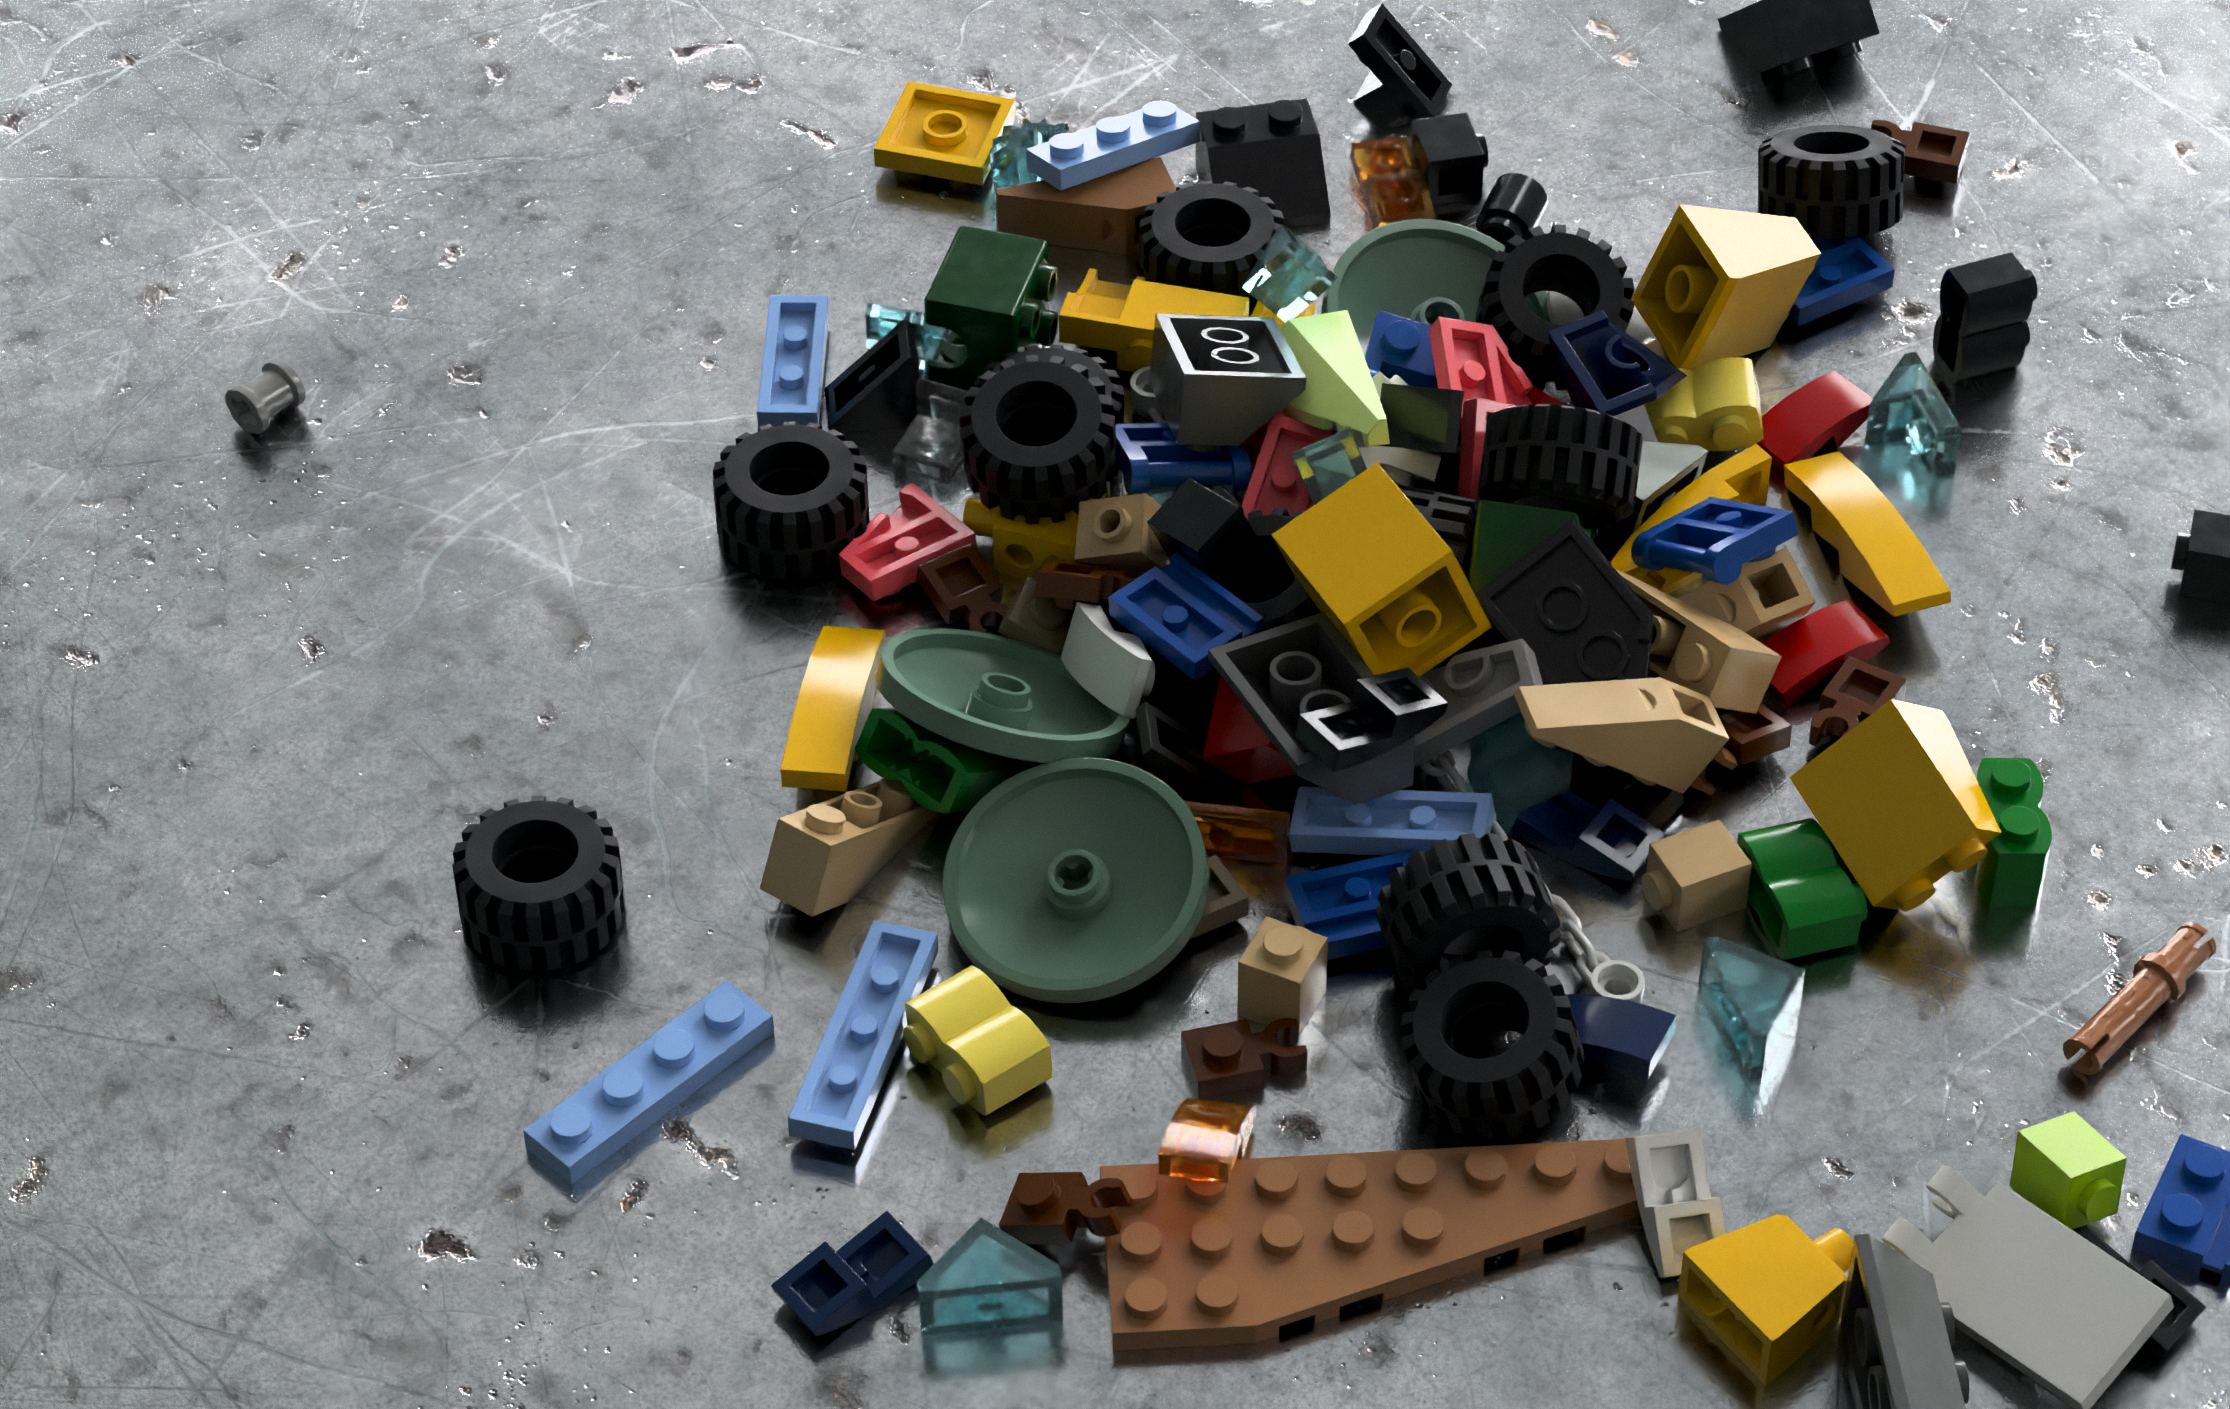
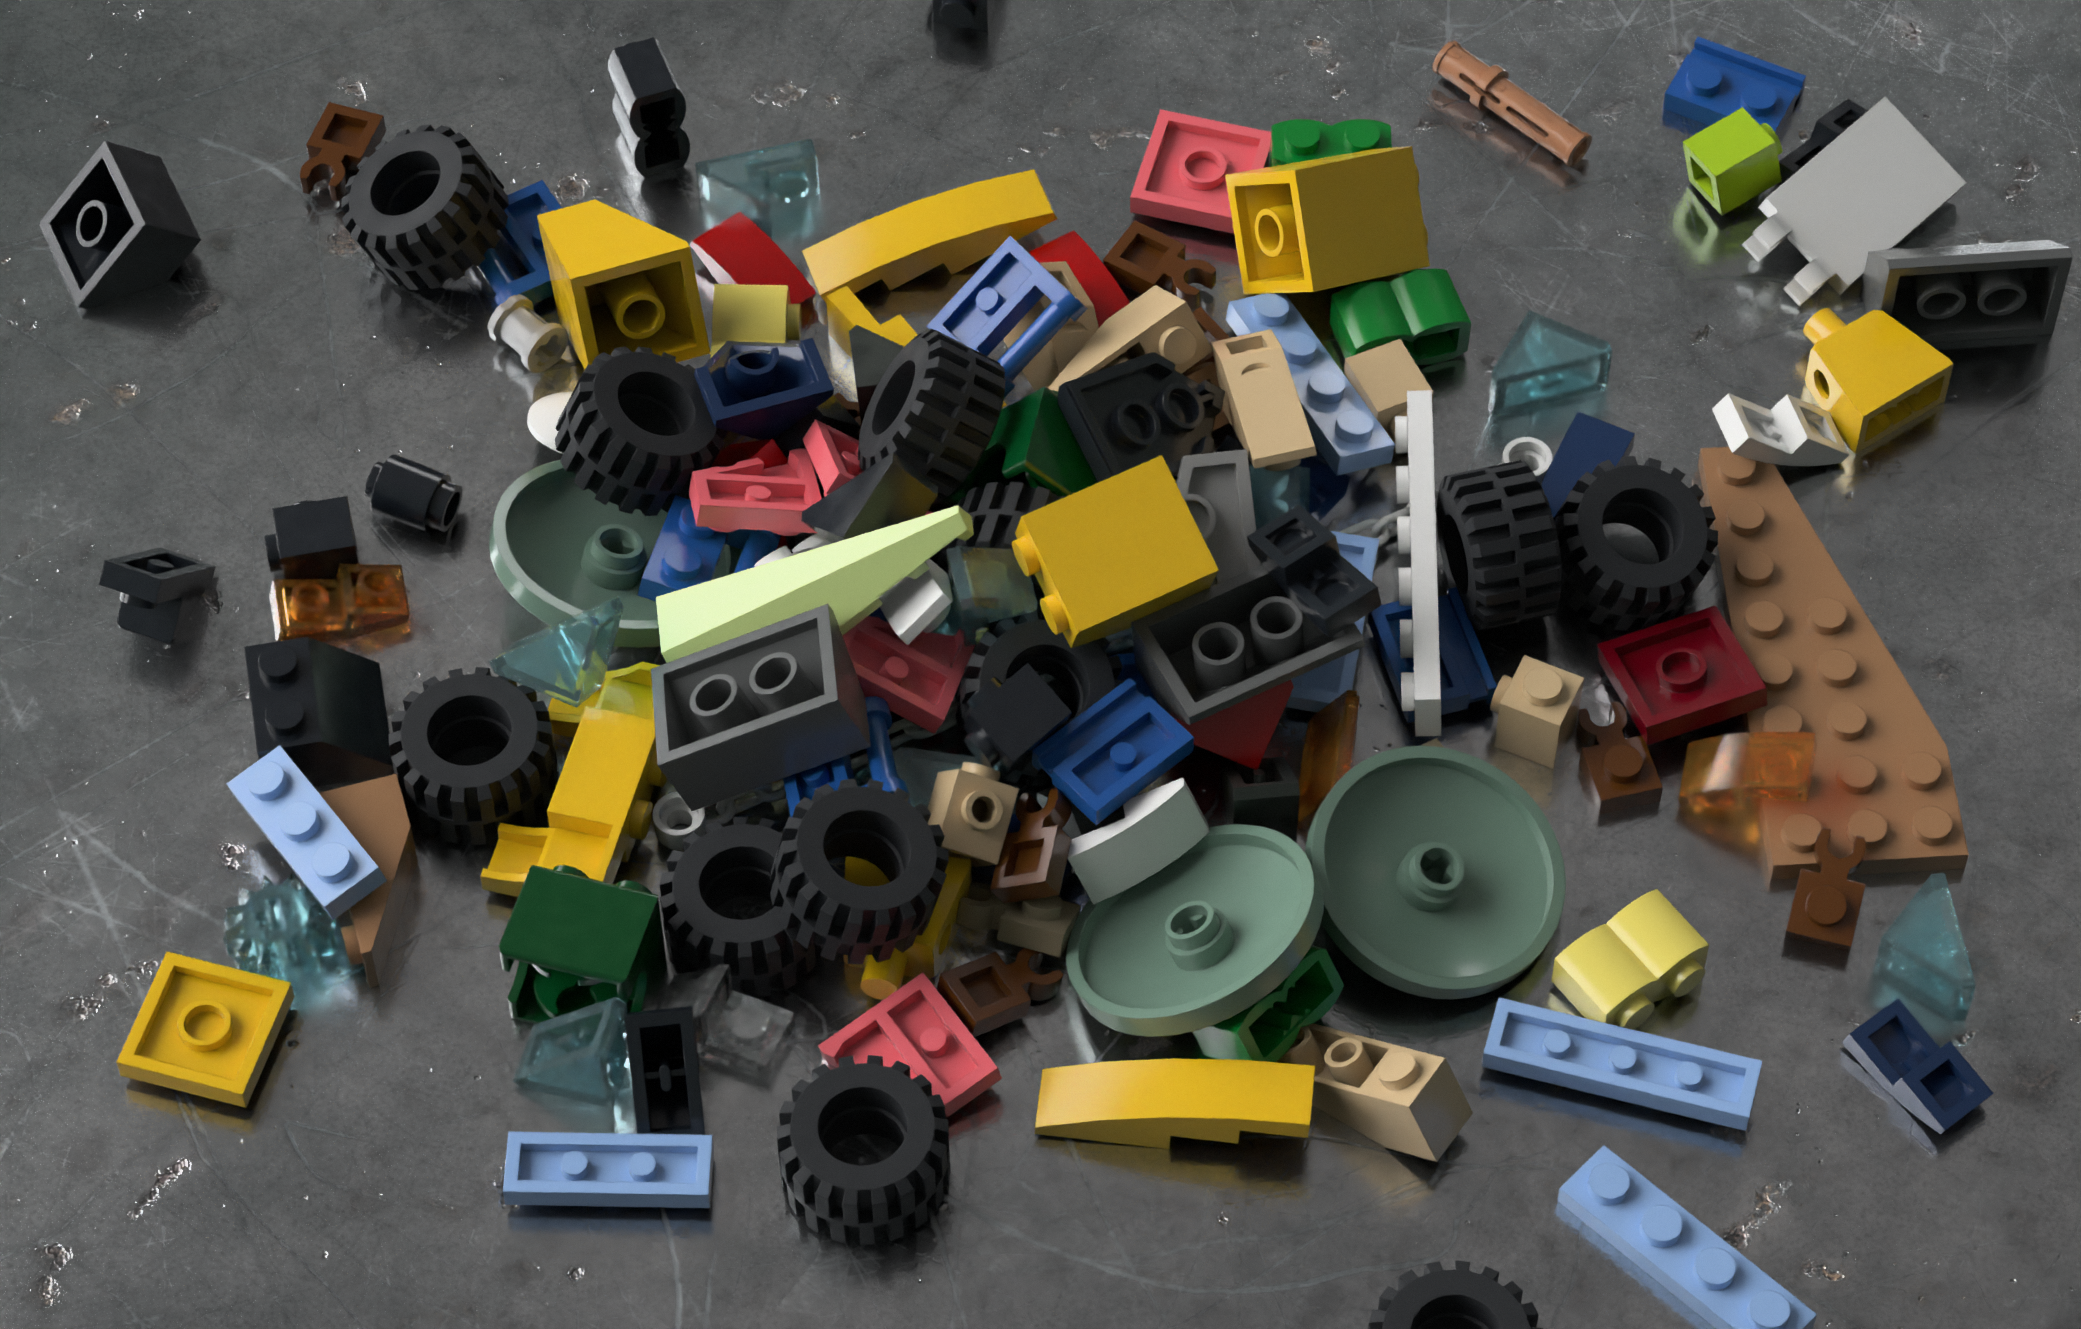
camera: 90 degrees left, 10 degrees up
none -> coral plate [1130,109,1271,234]
none -> light blue plate [1226,293,1395,476]
none -> white plate [1395,390,1441,736]
none -> dark red plate [1597,605,1768,745]

